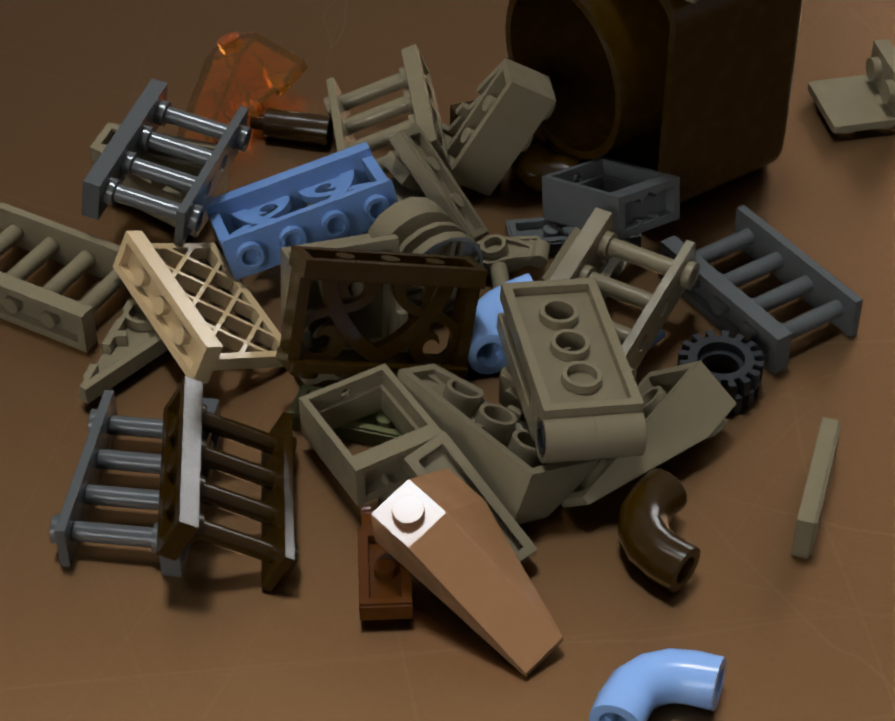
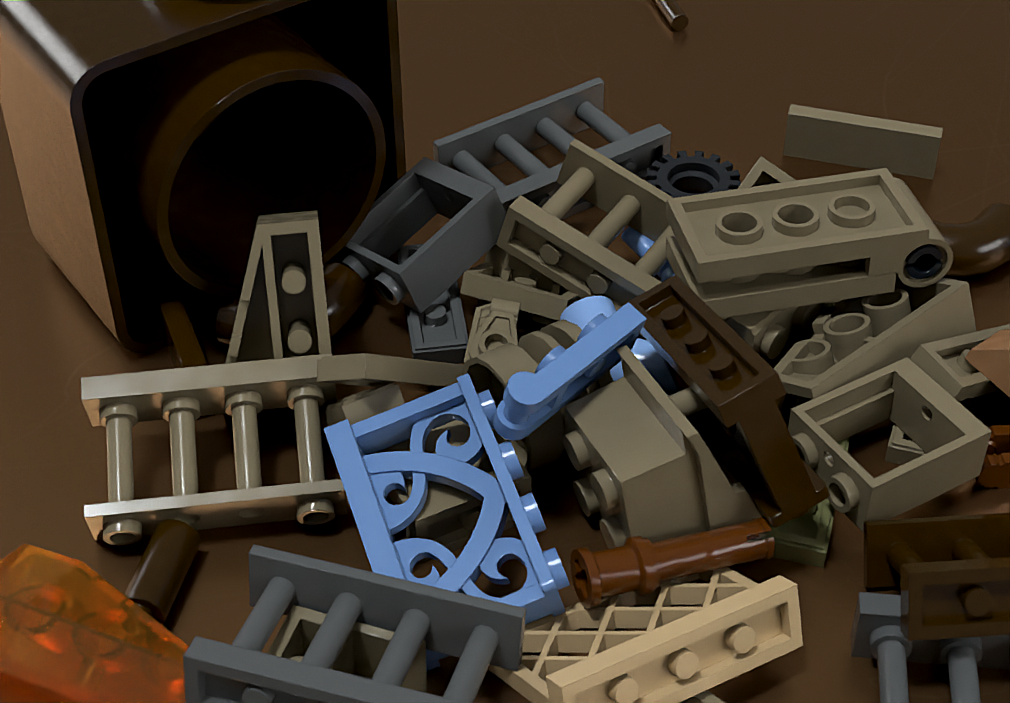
camera: 90 degrees left, 0 degrees up
none -> medium blue plate [493,302,647,441]
none -> reddish brown pin [570,517,775,609]

